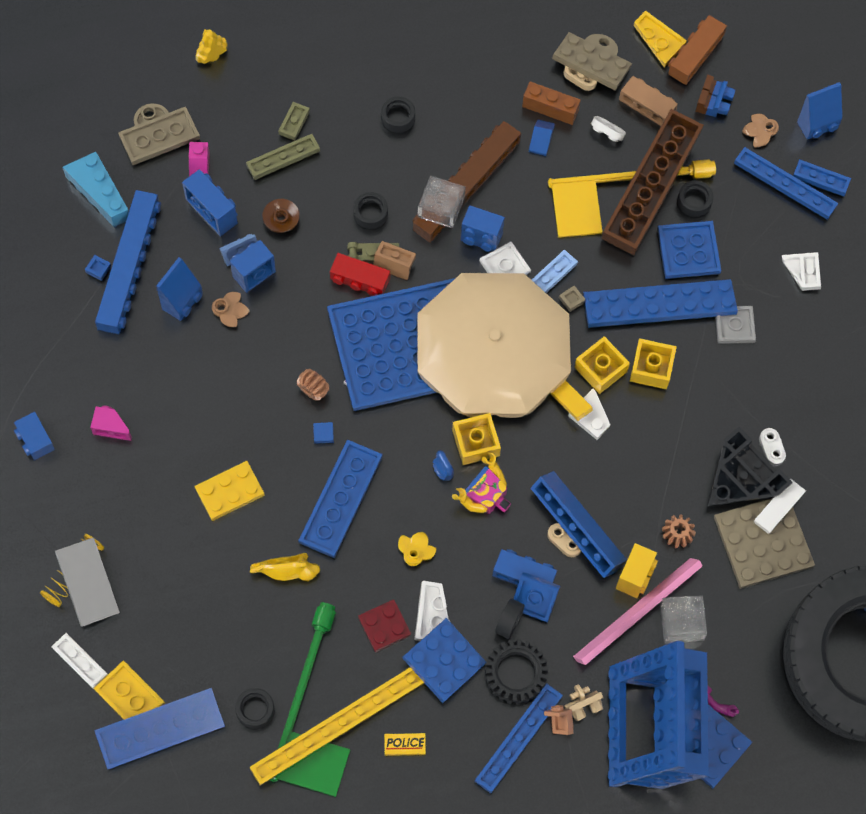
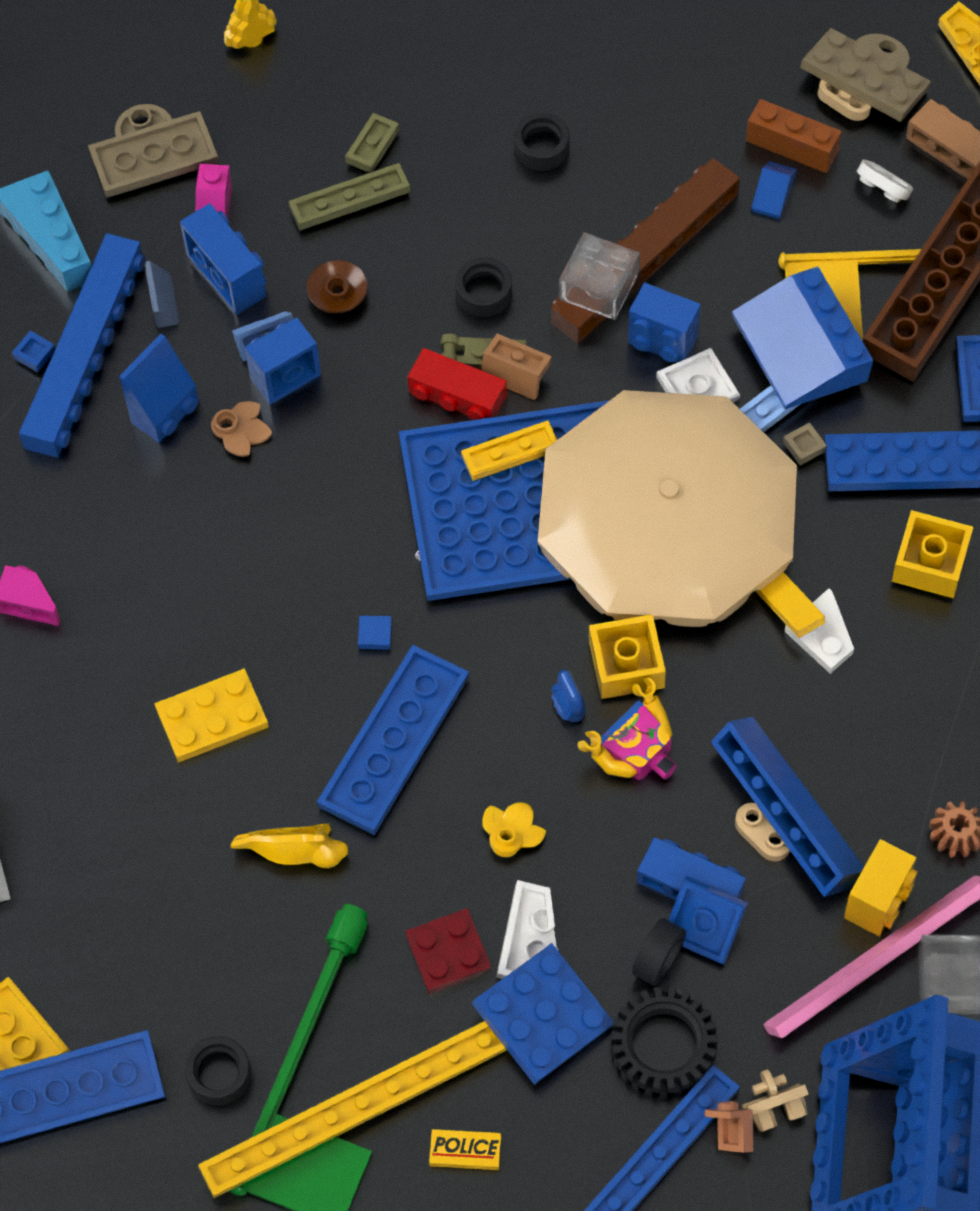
camera: 10 degrees right, 5 degrees down
nougat gear [297,369,329,401] -> none
yellow brick [574,336,630,394] -> none
none -> sand blue slope [145,261,179,328]
none -> yellow tile [461,420,557,481]
none -> slope [731,266,873,409]

